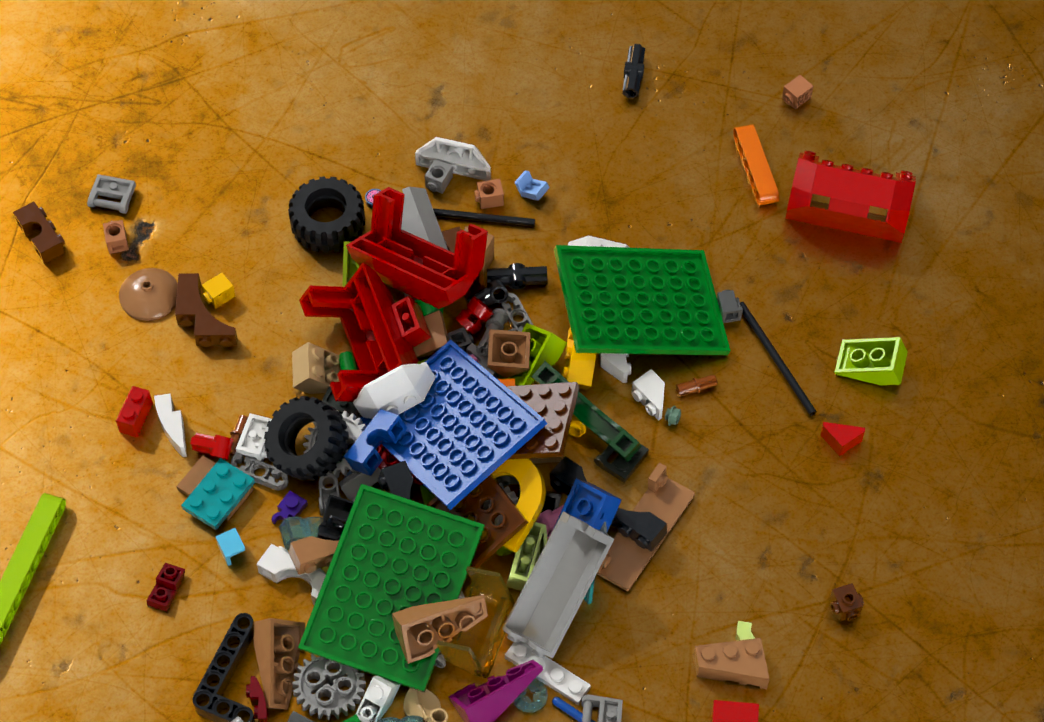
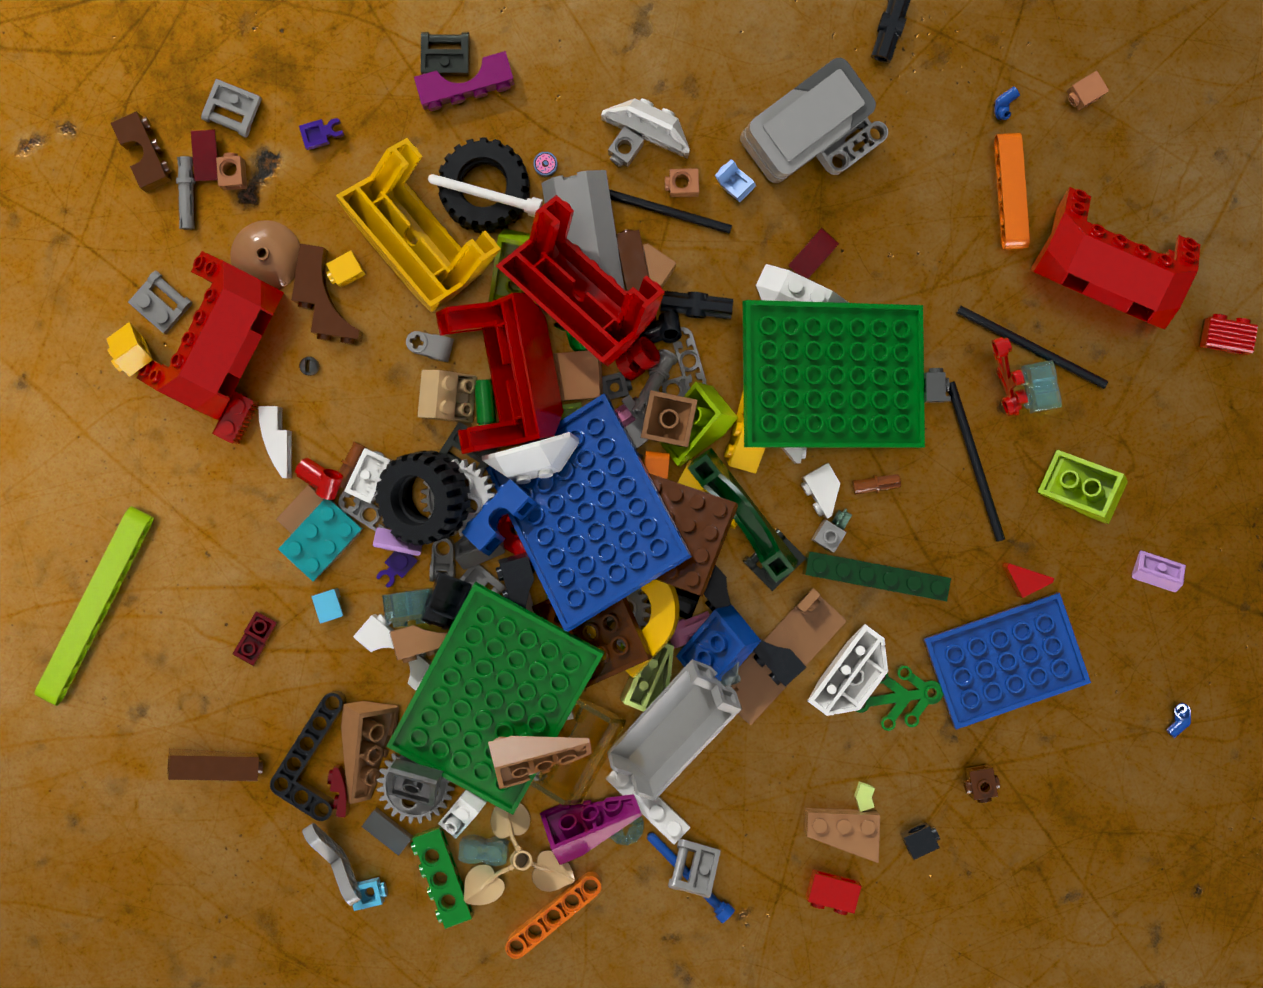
camera: 10 degrees right, 30 degrees up
red brick [391,296,431,347] -> none
none -> yellow brick [106,322,153,377]
none -> light grey plate [128,271,192,334]
none -> red wedge [136,251,284,420]
none -> reddish brown slope [167,748,263,781]
none -> light grey pin [176,156,196,230]
none -> dark red slope [191,129,218,181]
none -> dark purple plate [299,118,344,150]
none -> dark grey hinge [299,357,320,376]
none -> yellow wedge [336,138,501,312]
none -> lavender slope [373,527,422,556]
none -> flat silver slope [387,758,443,807]
none -> light grey piece [406,331,454,362]
none -> magenta arch [414,51,515,111]
none -> pearl dark grey plate [421,32,470,75]
none -> white piece [428,174,543,217]
none -> light grey piece [740,58,888,183]
none -> dark red slope [788,227,839,279]
none -> dark green arch [803,551,951,602]
none -> white wedge [808,624,888,716]
none -> light grey brick [811,520,847,553]
none -> green plant [856,665,943,731]
none -> black brick [900,822,940,860]
none -> blue plate [923,592,1091,730]
none -> black piece [956,305,1108,389]
none -> red plant [992,337,1028,416]
none -> blue arm [994,86,1020,120]
none -> clear light blue brick [1021,360,1062,413]
none -> lavender slope [1132,550,1186,592]
none -> blue arm [1166,703,1191,738]
none -> red brick [1200,314,1258,355]

